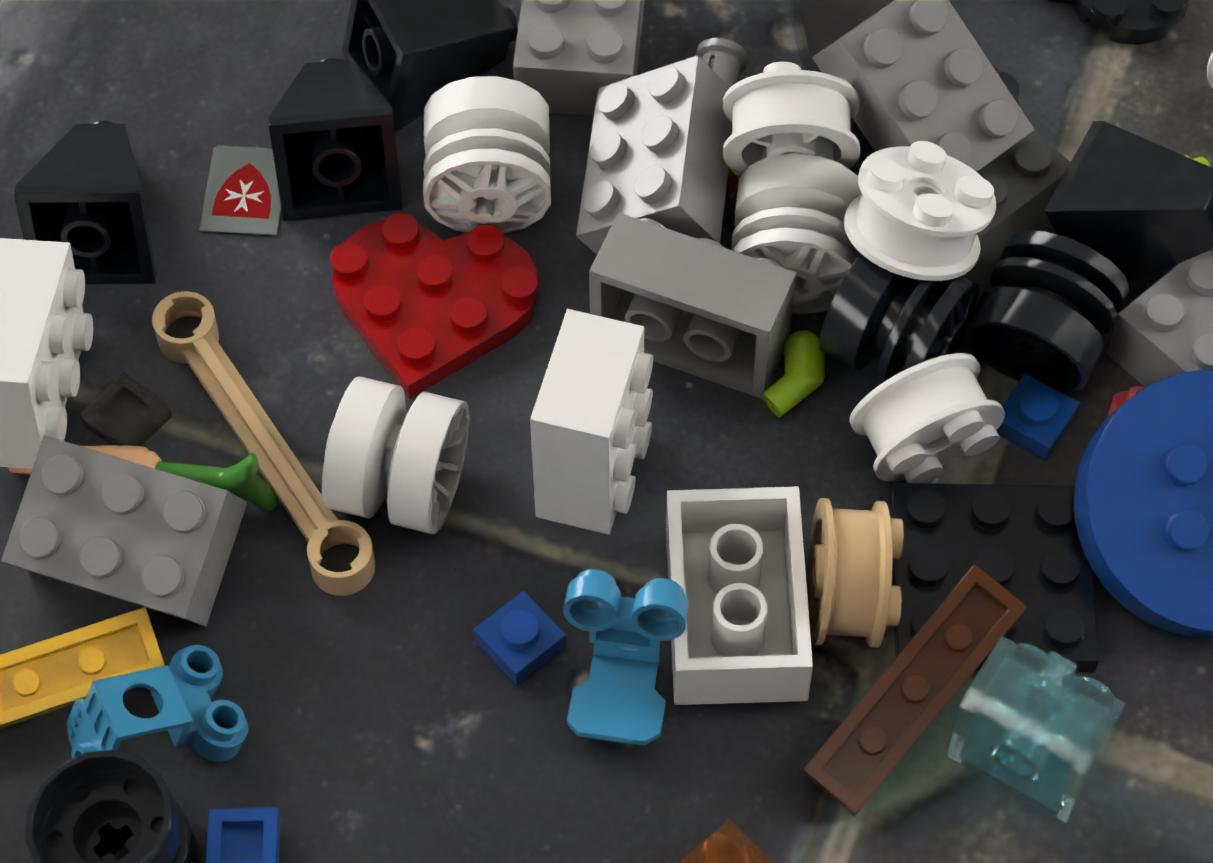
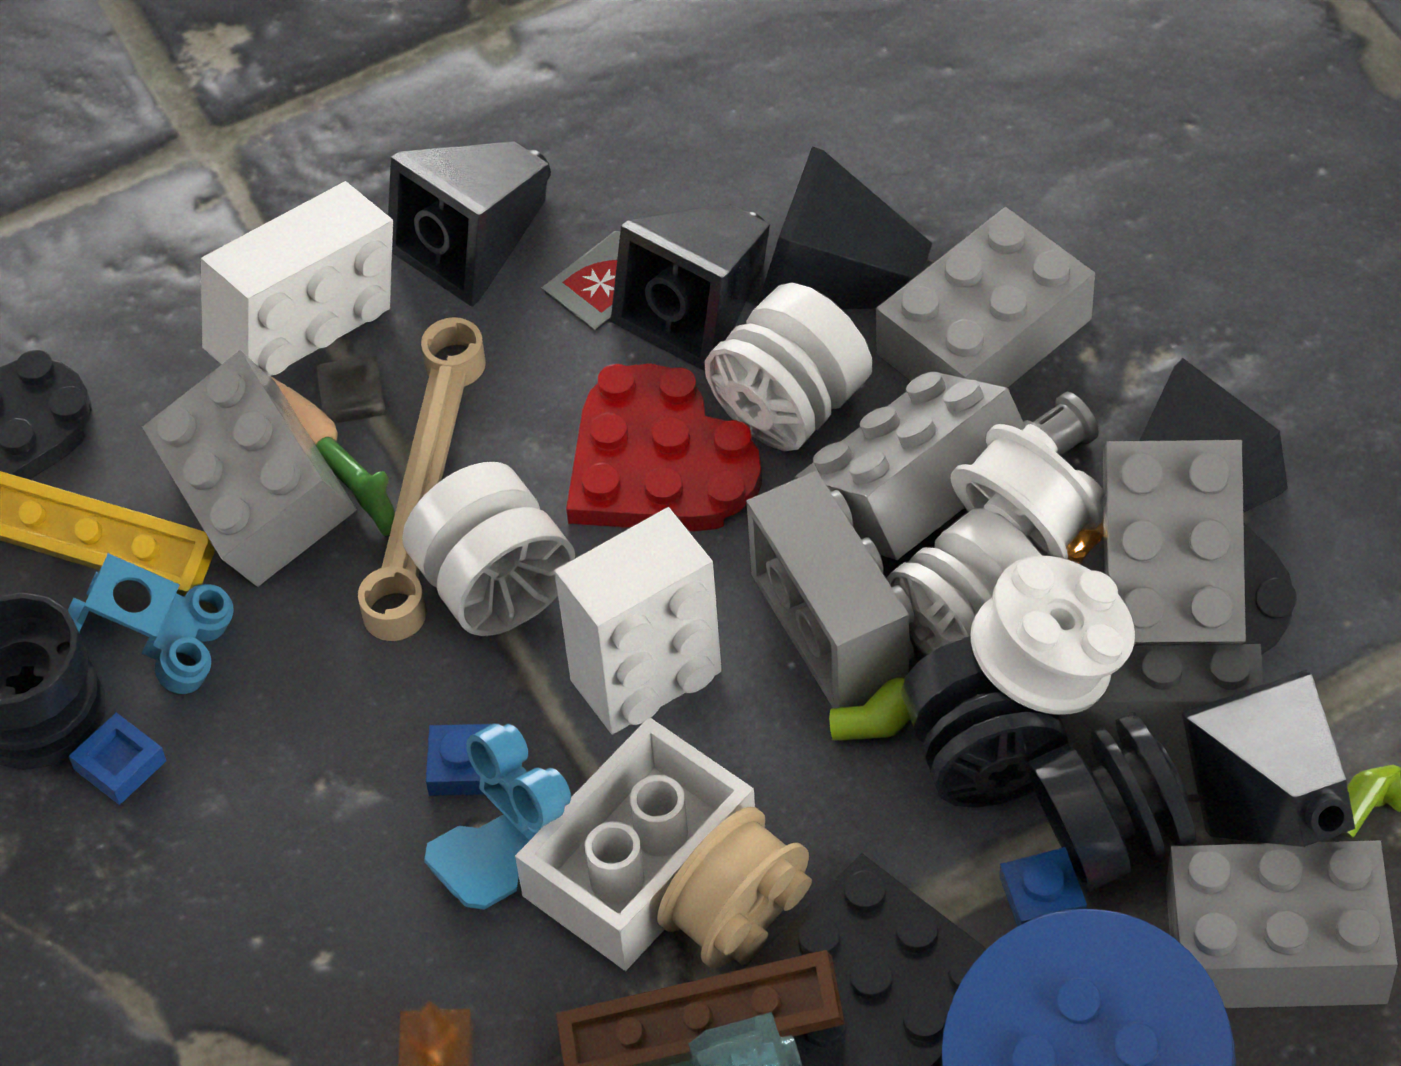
camera: 45 degrees right, 5 degrees down
white wheel [850,353,1005,483] -> none

